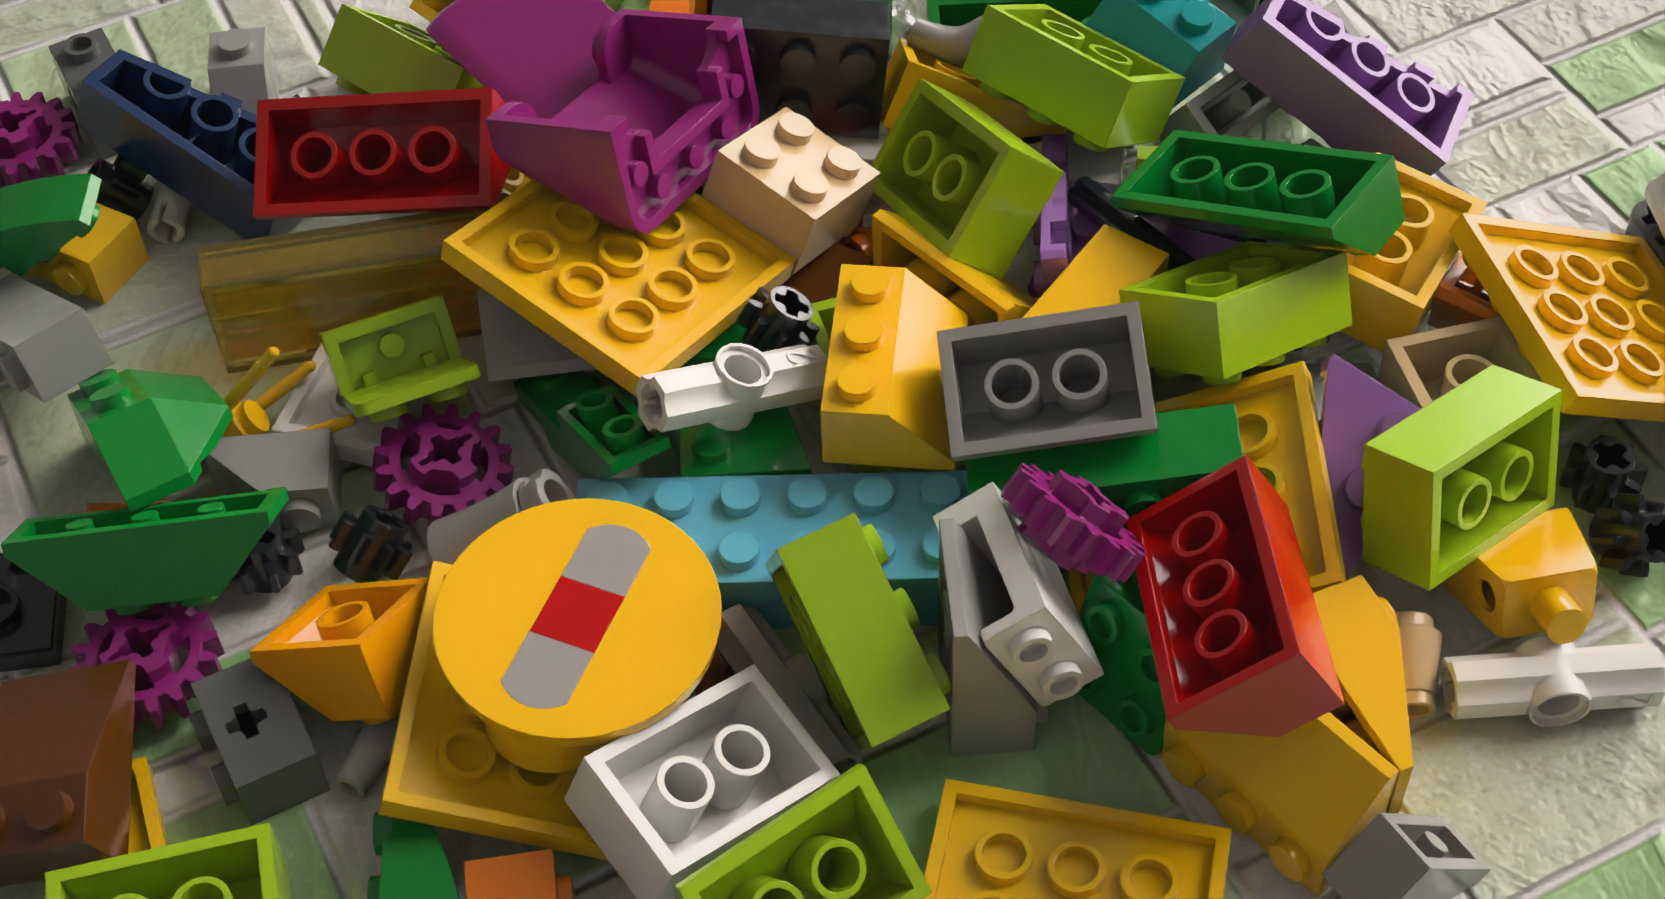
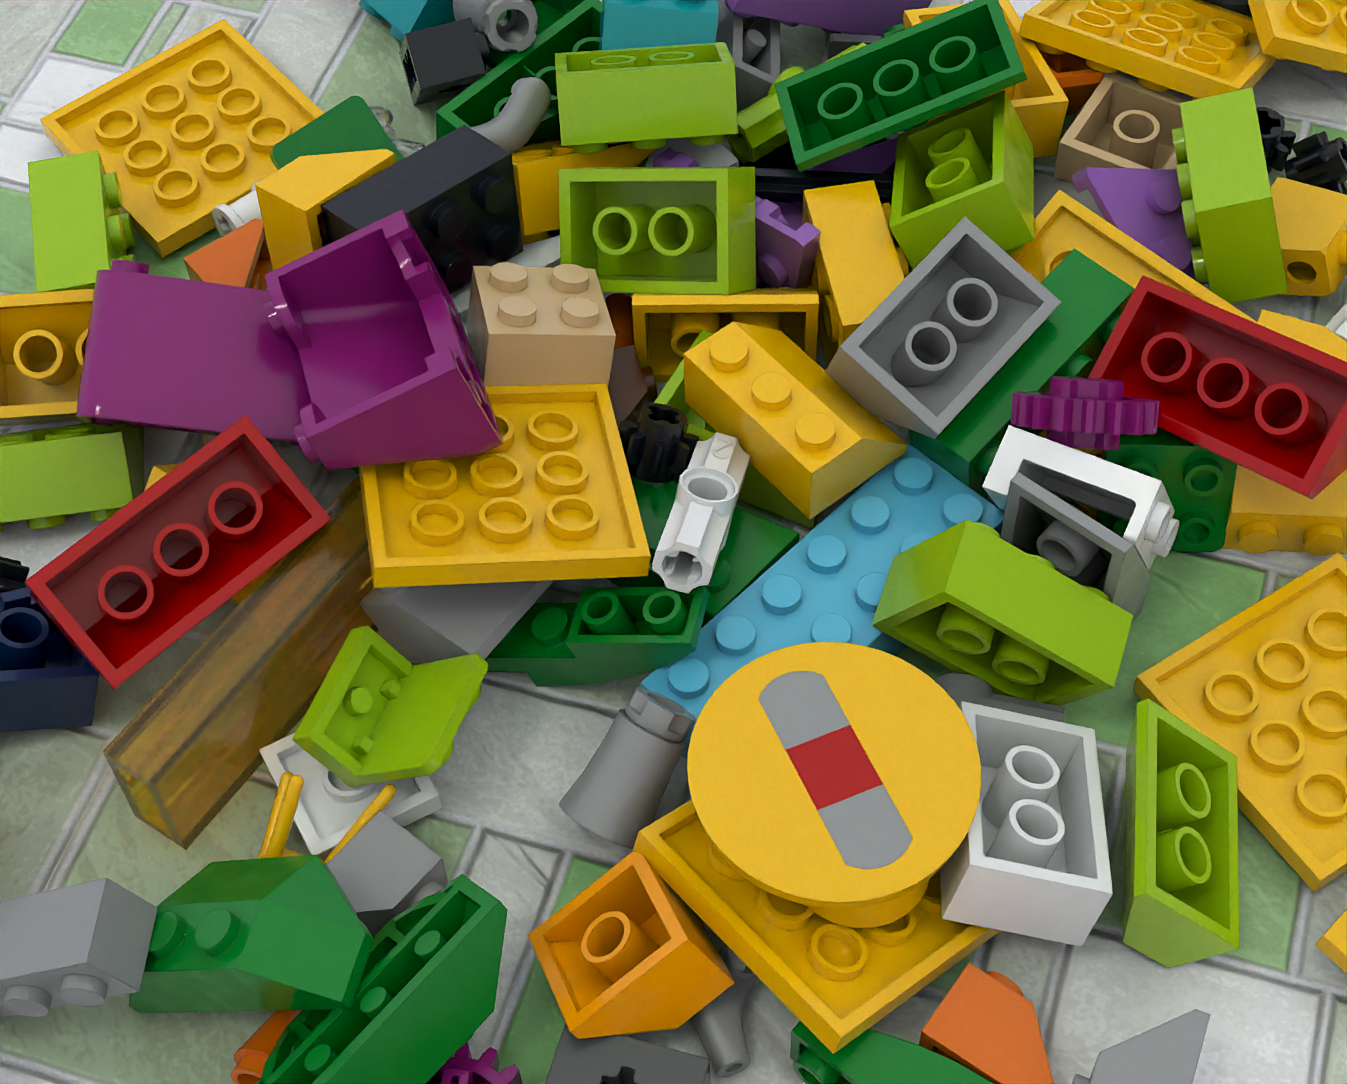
camera: 45 degrees left, 5 degrees up
black gear [328,505,413,583] -> none
magenta gear [372,403,514,527] -> none

